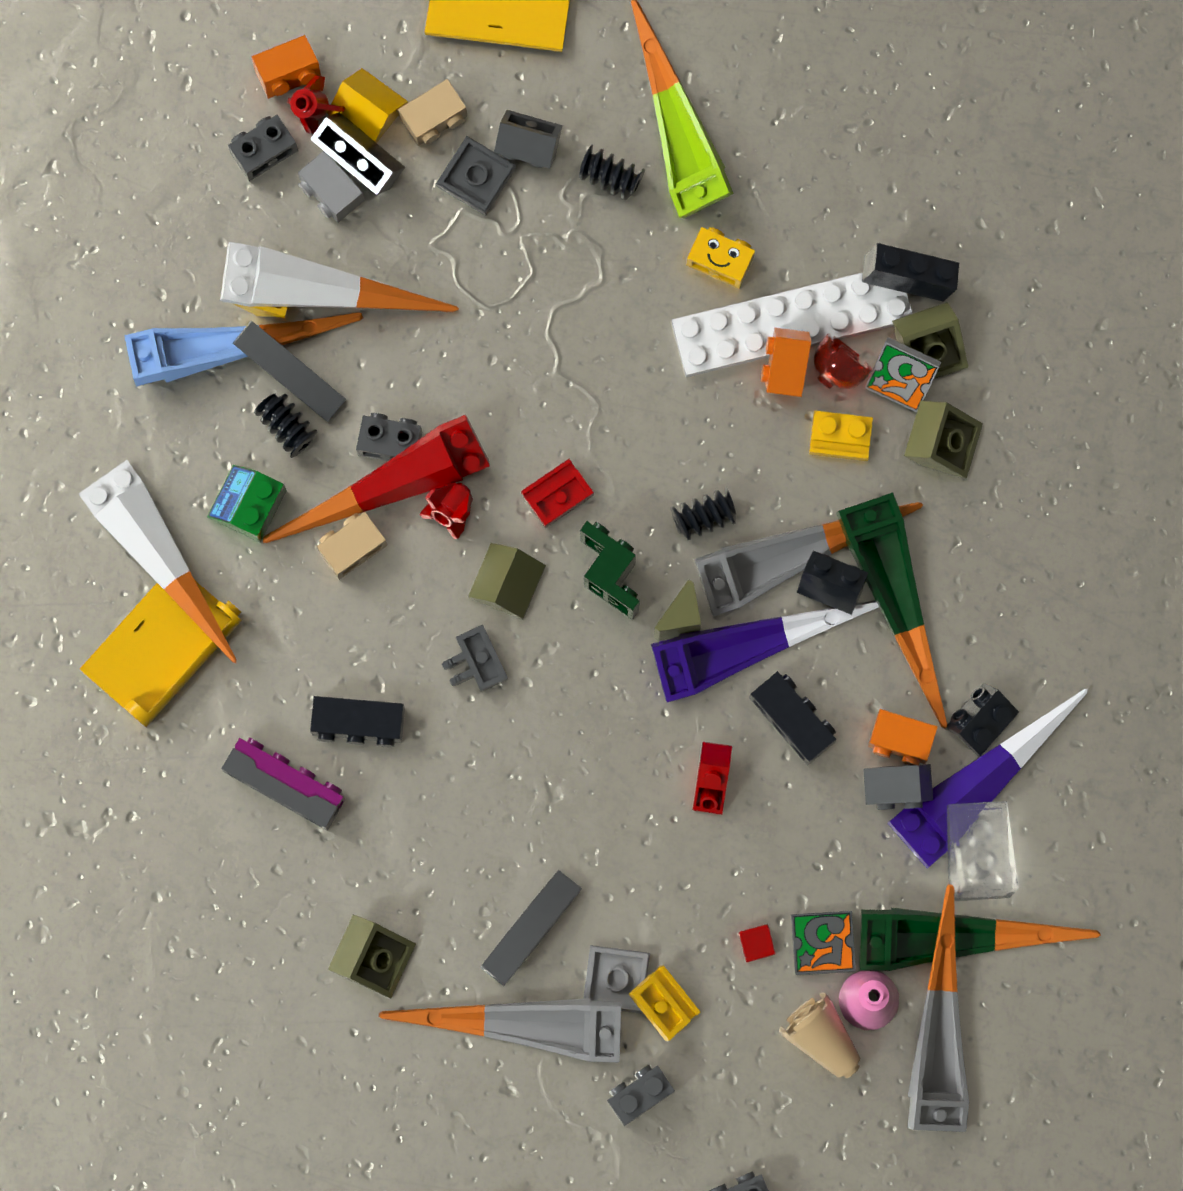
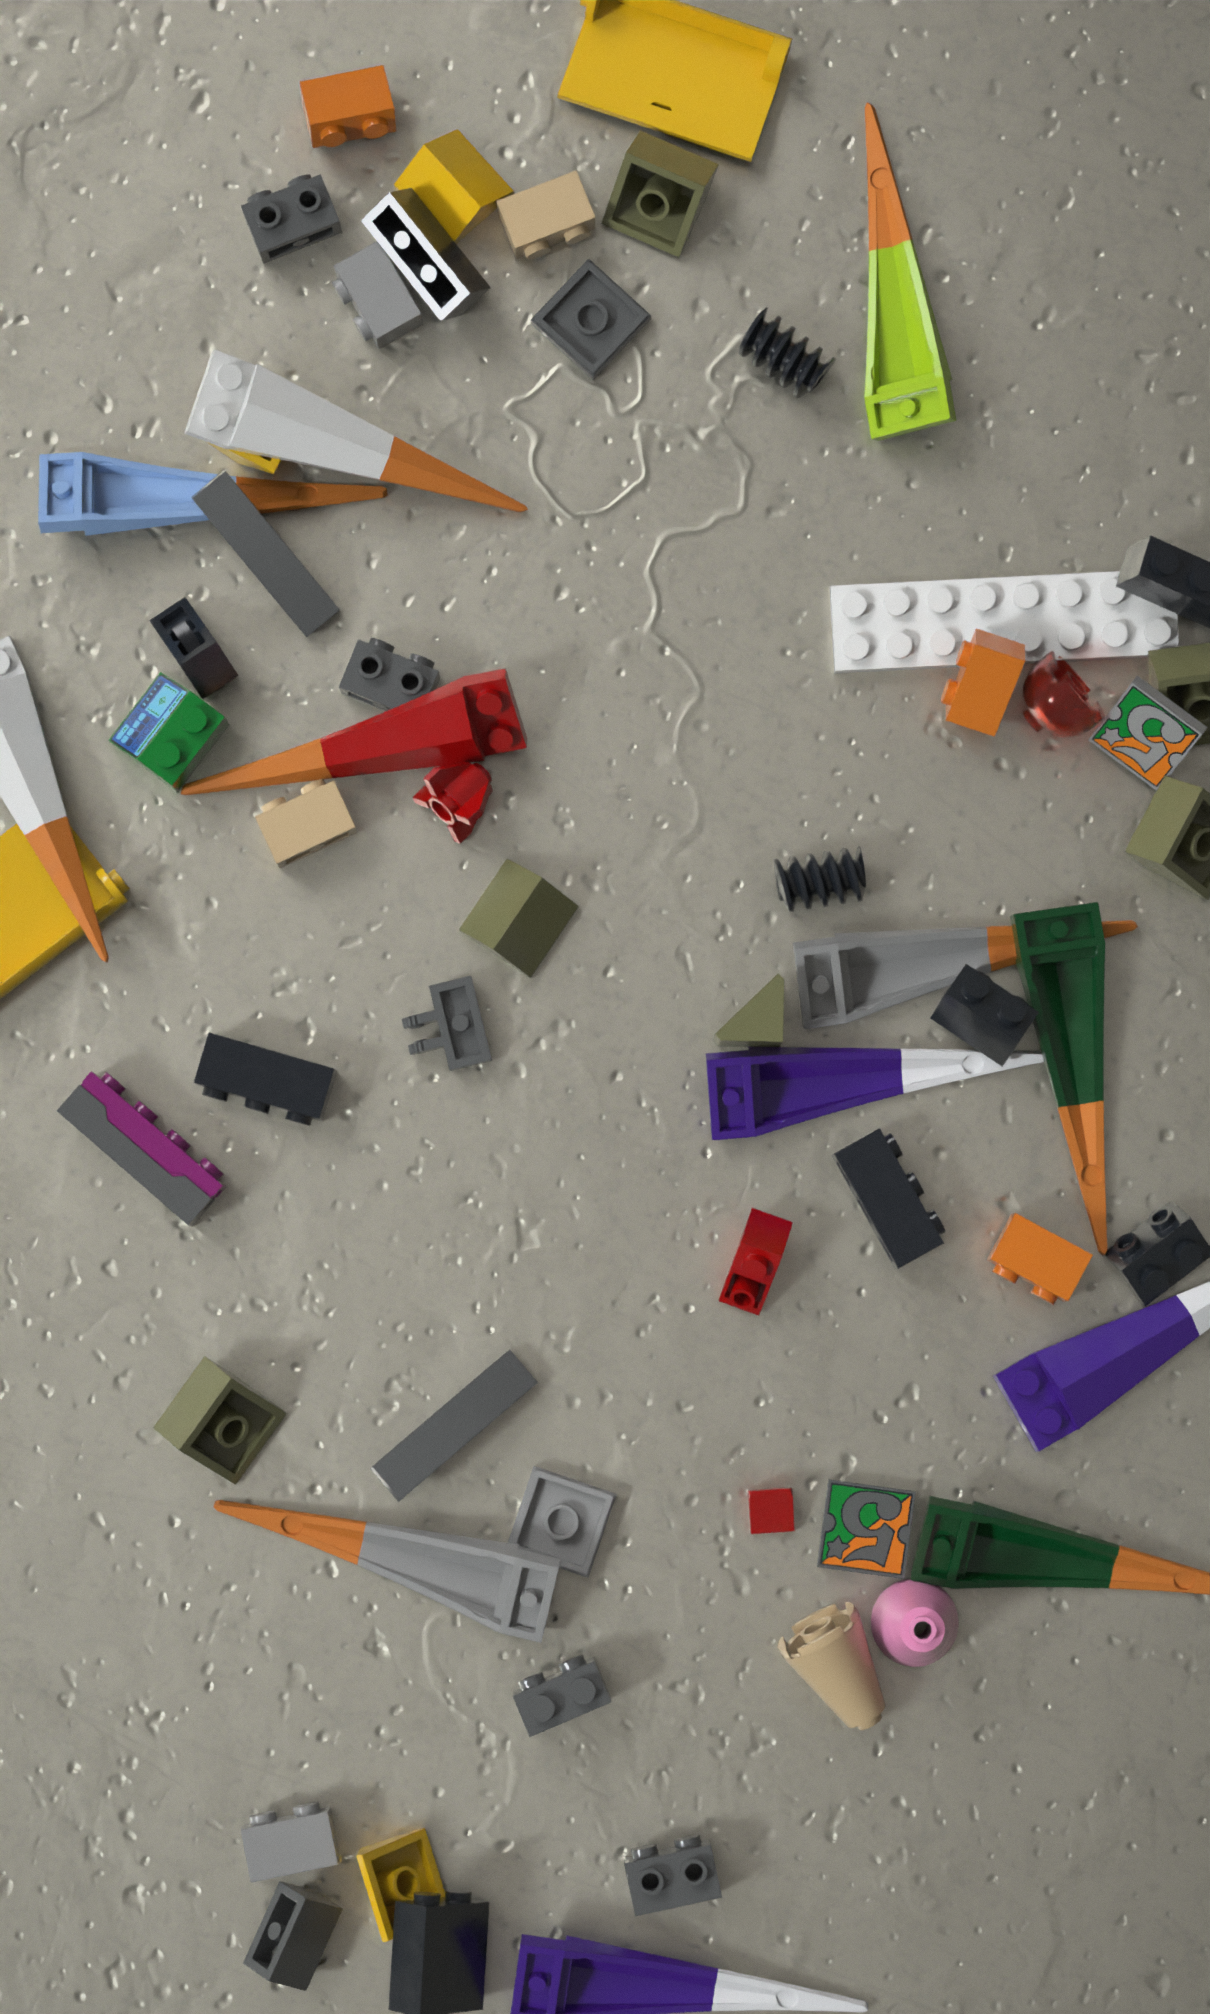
camera: 10 degrees right, 5 degrees up
black piece [254,393,317,458] -> none
red brick [287,75,345,134] -> none
dark grey brick [494,110,563,169] -> none
red plate [521,458,594,528] -> none
dark green bracket [580,521,640,620] -> none
yellow plate [629,965,700,1041] -> none
yellow brick [686,227,755,289] -> none
yellow plate [809,410,873,461] -> none
dark grey brick [863,764,933,810] -> none
light grey plate [908,884,969,1132] -> none
clear slope [947,801,1019,901] -> none
none -> black arch [149,597,239,699]
none -> olive slope [601,130,719,257]

